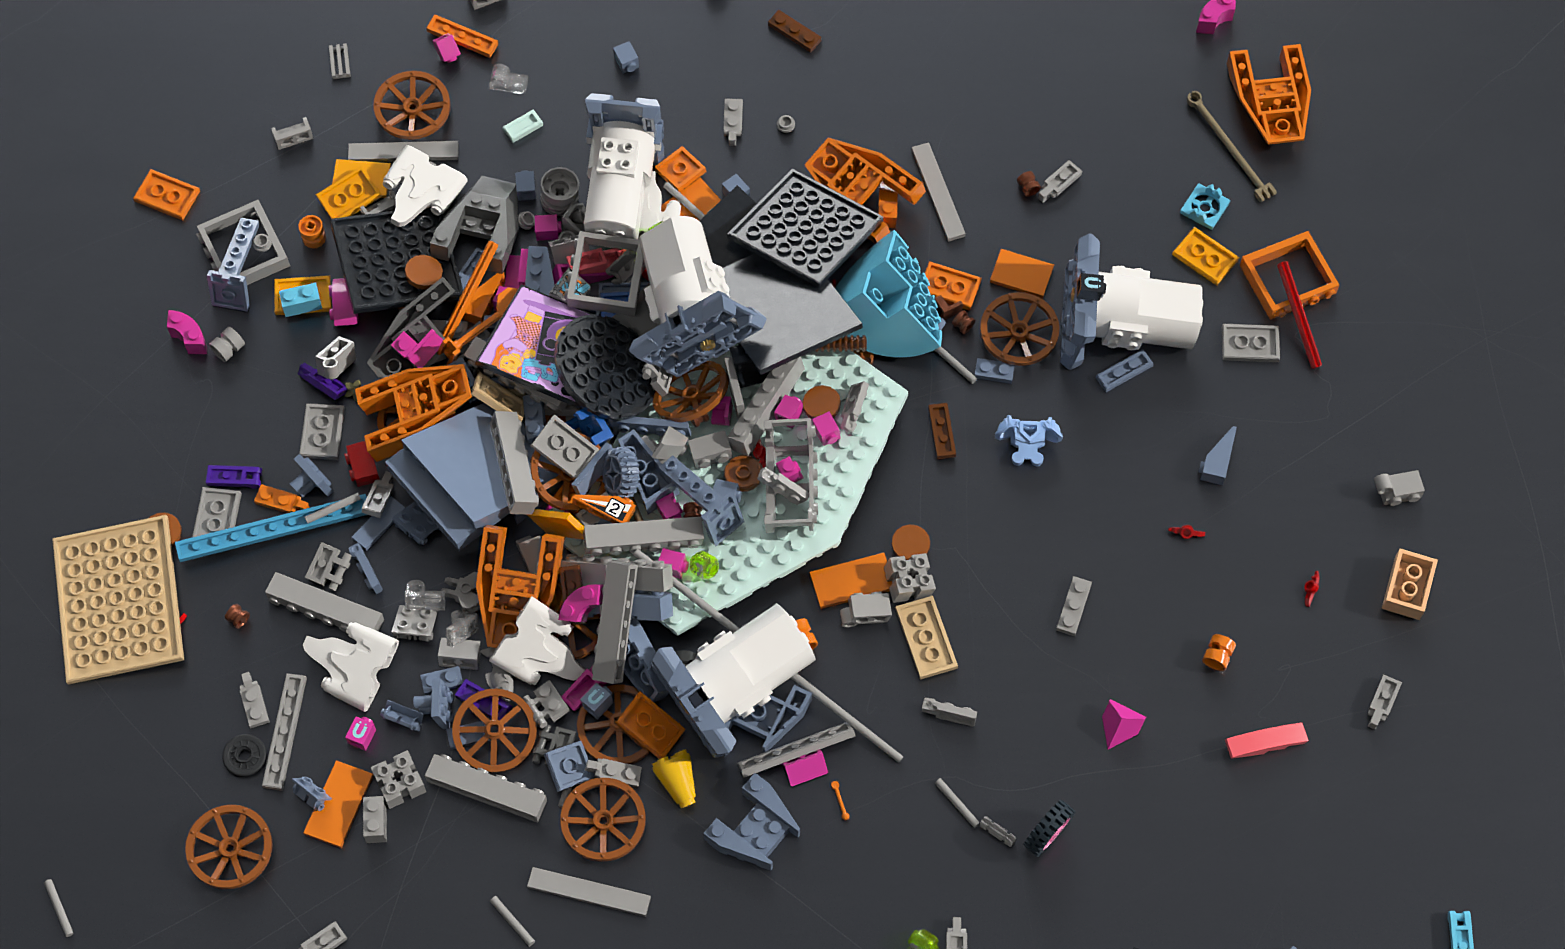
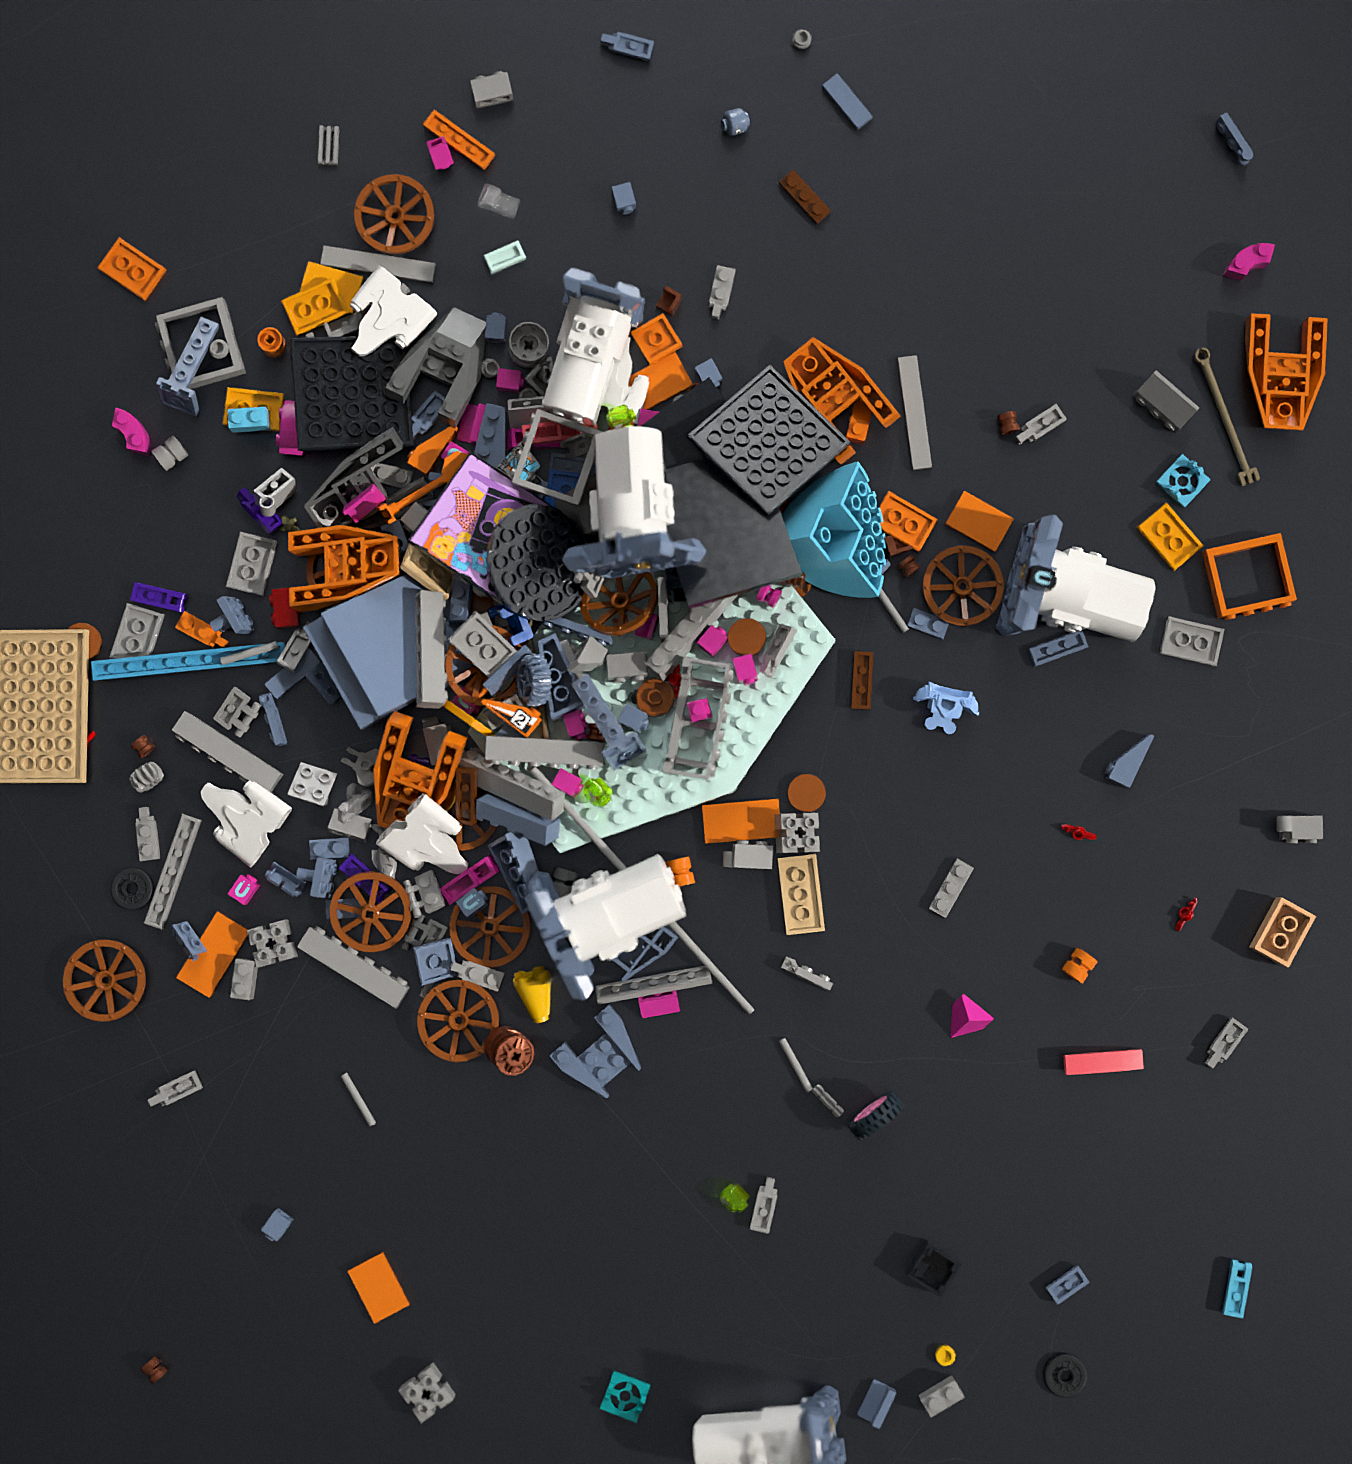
camera: 10 degrees right, 20 degrees up
light grey hinge [271,117,313,150] -> none
dark pink brick [391,331,418,358] -> none
dark orange tile [405,255,443,289] -> none
clear plate [405,580,445,611] -> none
orange axle [442,241,498,340] -> none
light grey tile [527,867,651,917] -> none
dark pink brick [558,584,604,622] -> none
light grey brick [592,561,638,684] -> none
orange tile [615,691,686,759] -> none
light grey bar [664,182,705,220] -> none
light grey hinge [757,467,809,505] -> none
light grey plate [777,115,795,133] -> none
orange hinge [831,781,849,820] -> none
red axle [1277,261,1322,369] -> none
none -> light grey gear [129,762,164,793]
none -> copper wheel [484,1026,534,1075]
none -> copper panel [656,286,682,316]
none -> dark pink wheel [756,585,782,608]
none -> light grey slope [1134,370,1199,432]

